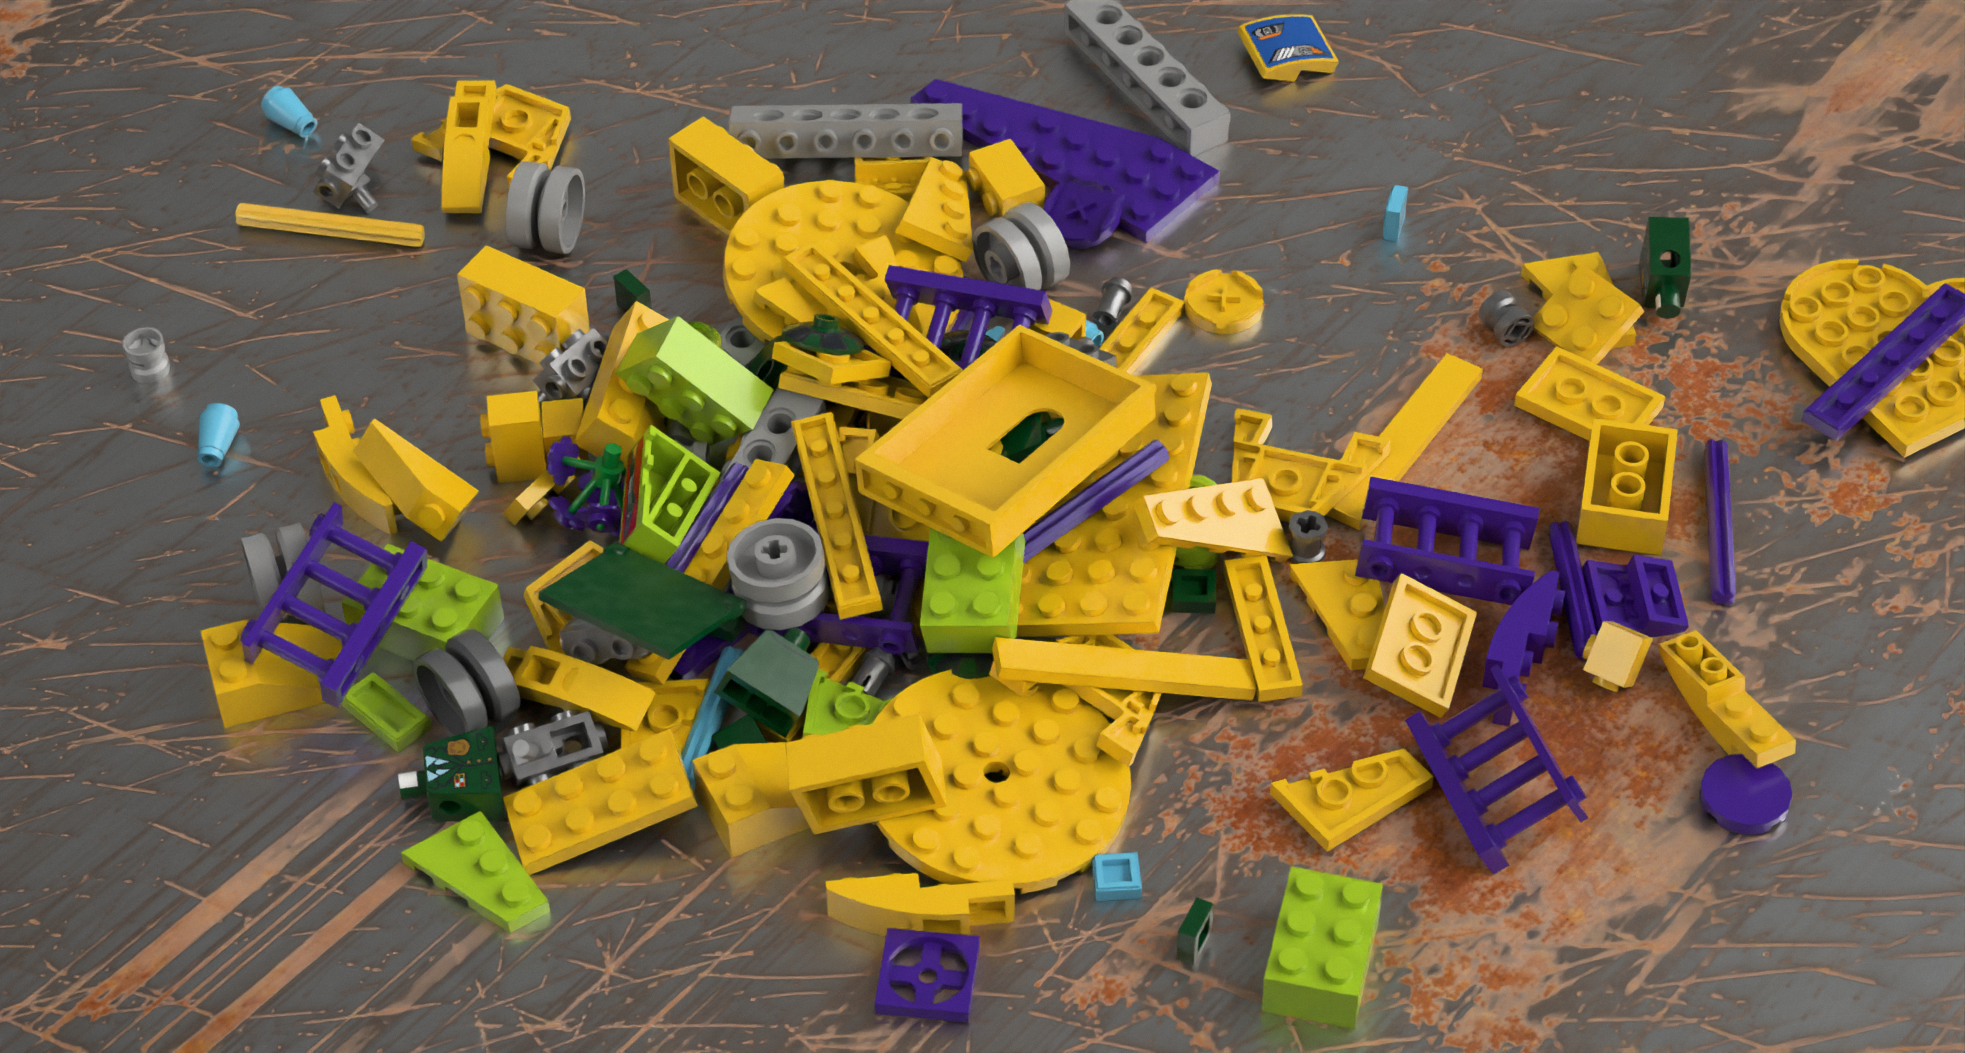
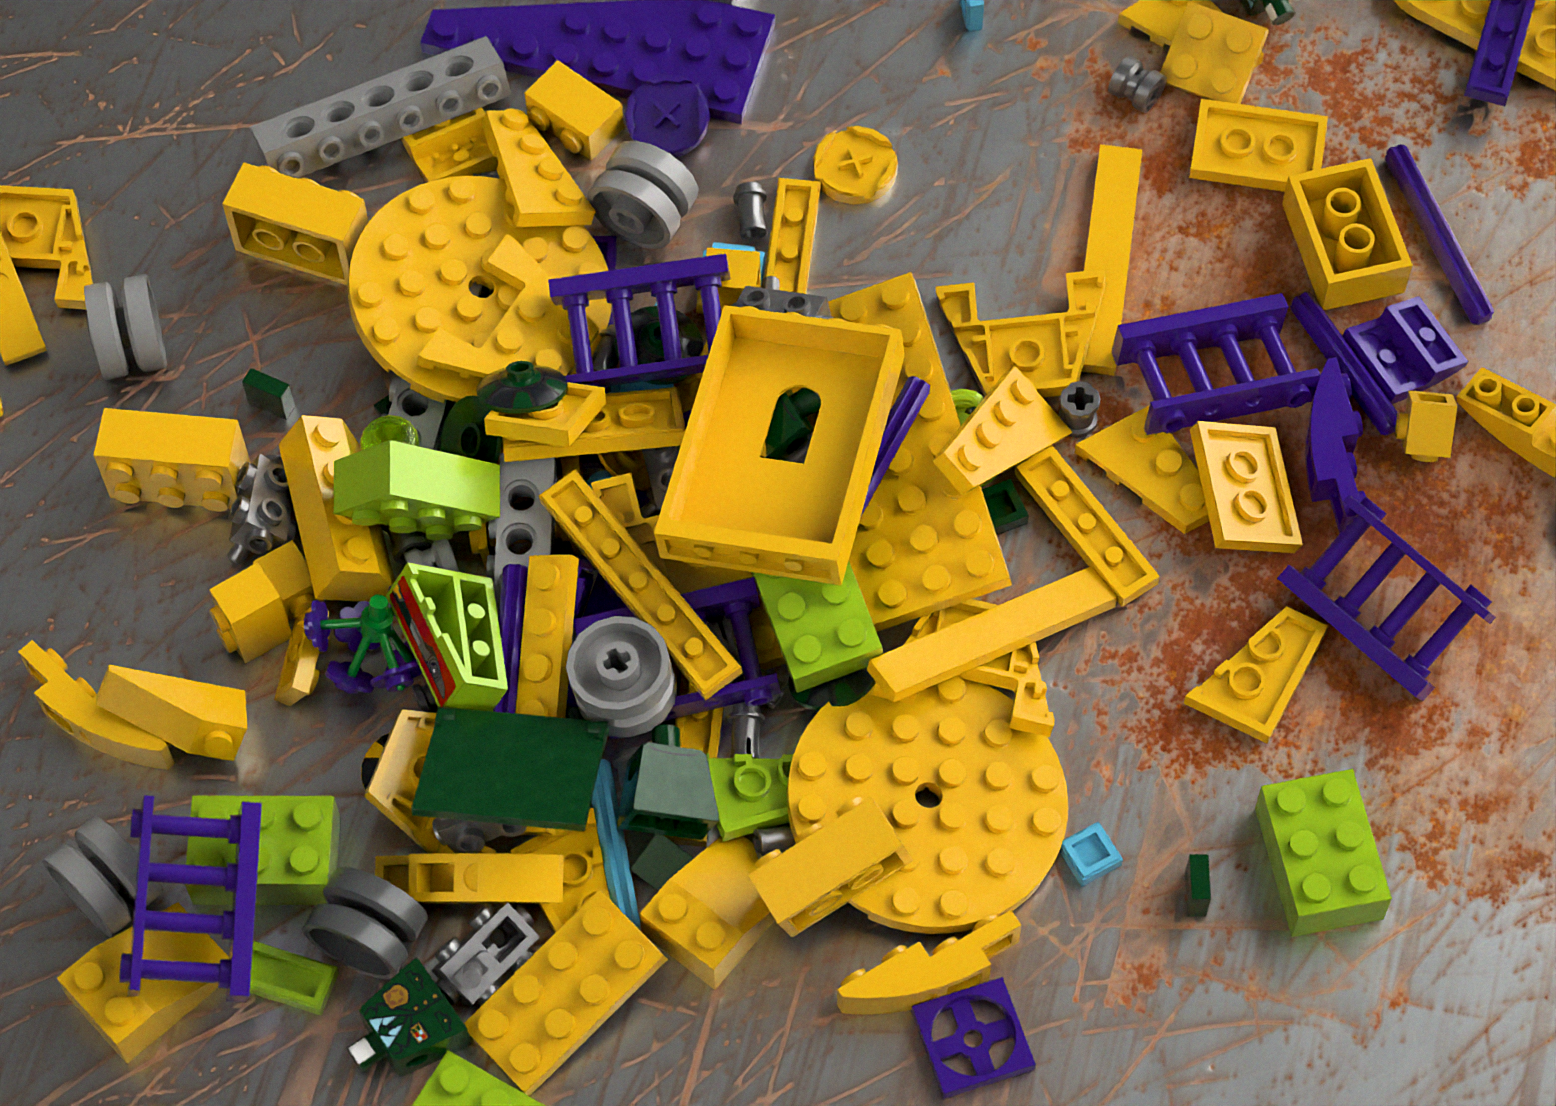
camera: 25 degrees left, 15 degrees up
yellow tile [781,241,963,398] -> none

